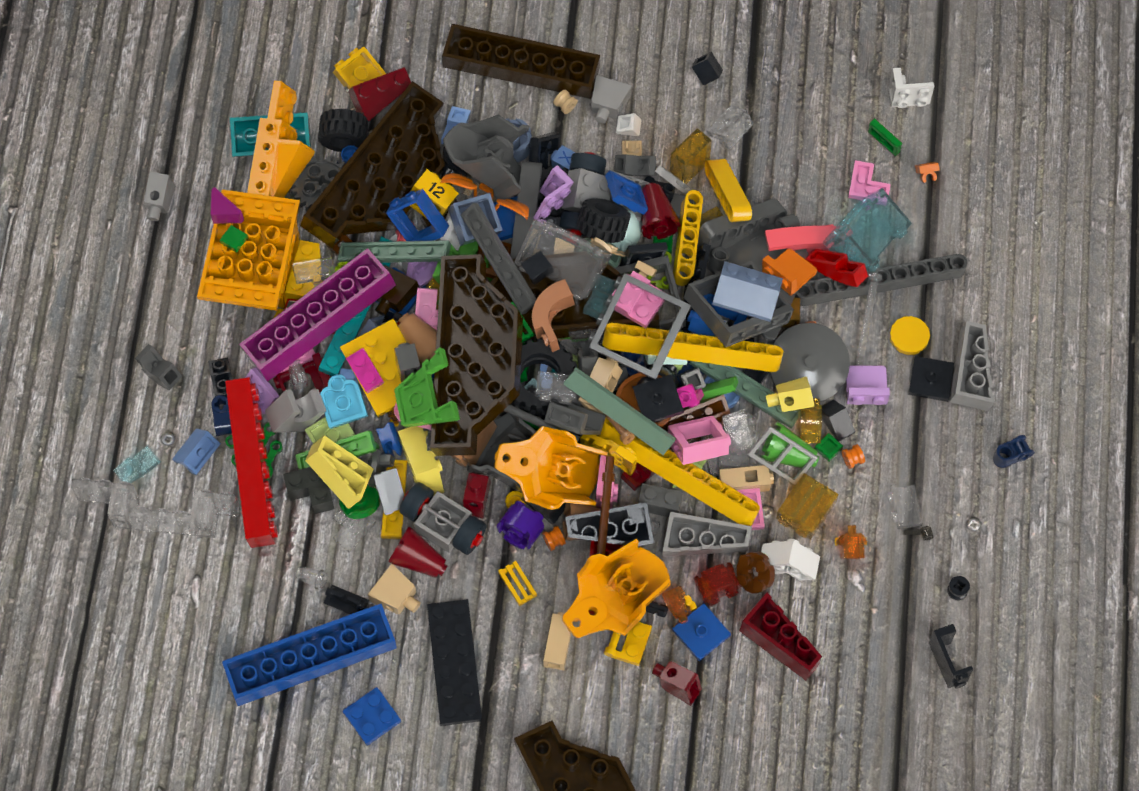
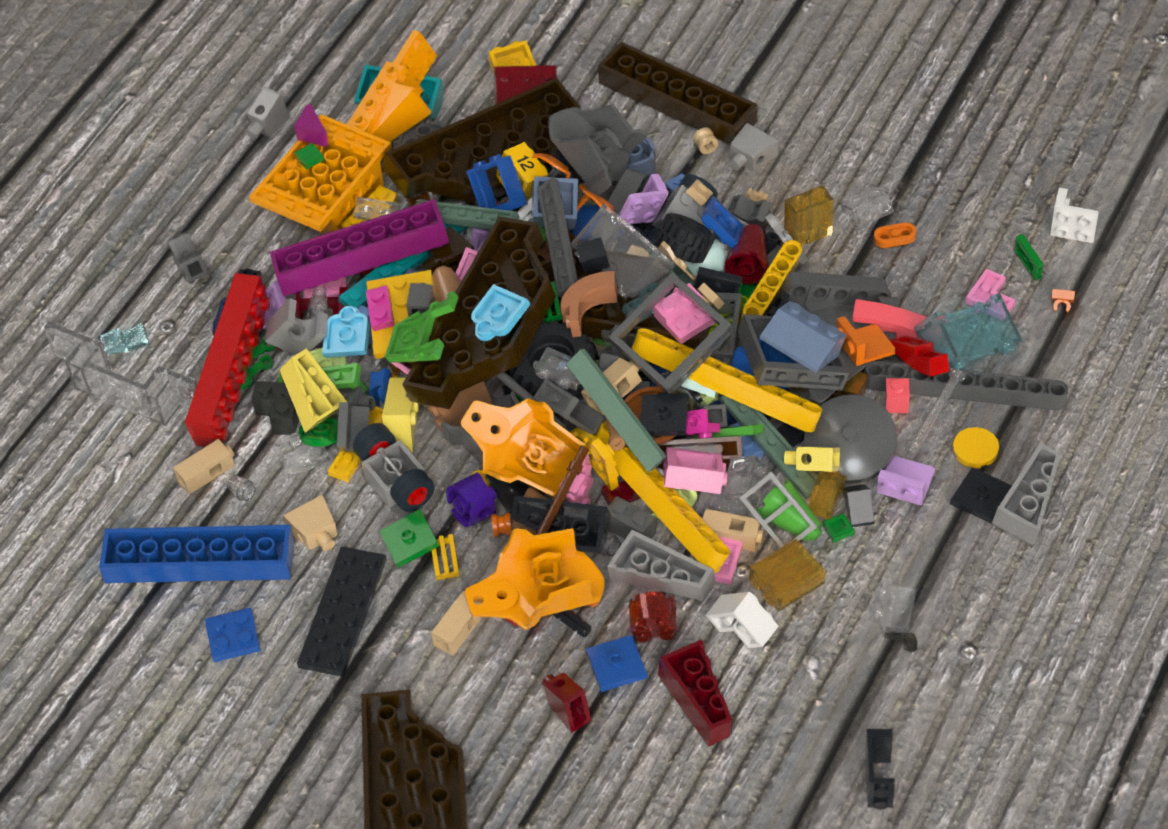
camera: 25 degrees right, 15 degrees down
medium blue panel [172,429,221,475] -> none
black tyre [318,109,368,152] -> none
black hinge [323,585,370,614] -> none
dark red cone [388,527,448,578] -> none
dark red torso [463,473,491,519] -> none
black brick [529,132,561,170] -> none
yellow plate [604,622,652,666] -> none
white slope [616,113,641,136] -> none
clear orange piece [662,586,697,624] -> none
black panel [692,51,723,85] -> none
yellow beam [705,159,752,222] -> none
reddish brown plate [736,551,775,594] -> none
clear orange piece [835,525,867,559] -> none
orange wheel [842,444,865,469] -> none
black wheel [947,576,970,601] -> none
dark blue piece [993,435,1035,468] -> none
none -> tan brick [173,439,235,495]
none -> green plate [380,509,439,568]
none -> medium azure plate [471,284,531,341]
none -> tan tile [686,180,713,206]
none -> orange plate [874,222,917,248]
none -> coral brick [885,378,910,413]

